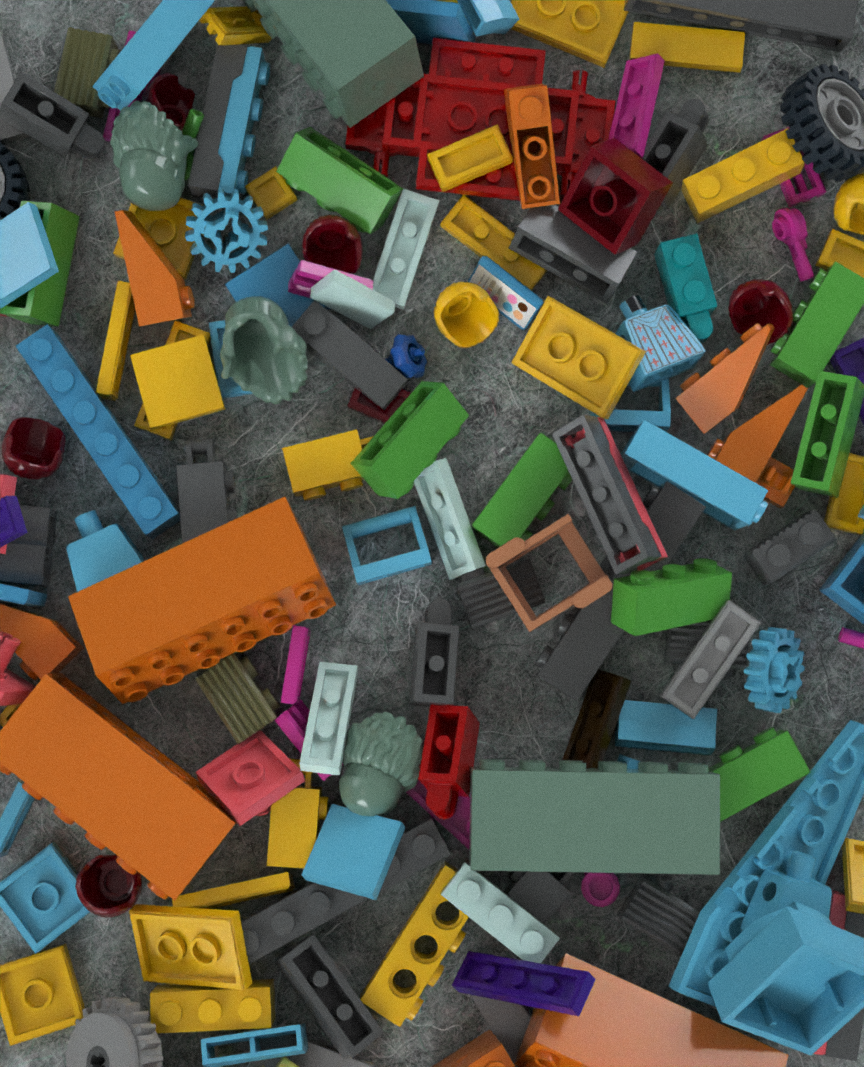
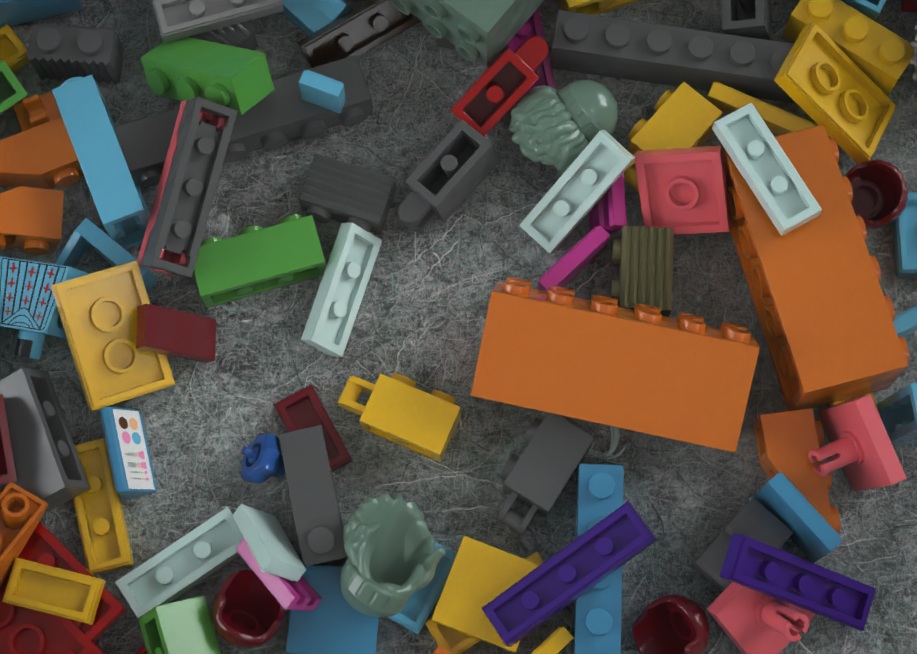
camera: 140 degrees left, 10 degrees down
medium azure torso [66,510,145,592] -> none
medium azure tile [301,804,406,900] -> none
medium azure tile [342,506,432,585] -> none
bright green brick [350,381,469,499] -> none
yellow hair [434,282,499,348] -> none
nougat piece [486,514,612,632] -> none
none -> dark red tile [136,303,216,363]
none -> medium azure tile [299,69,346,114]
none -> dark purple tile [482,501,657,647]
none -> light aqua plate [712,102,822,236]

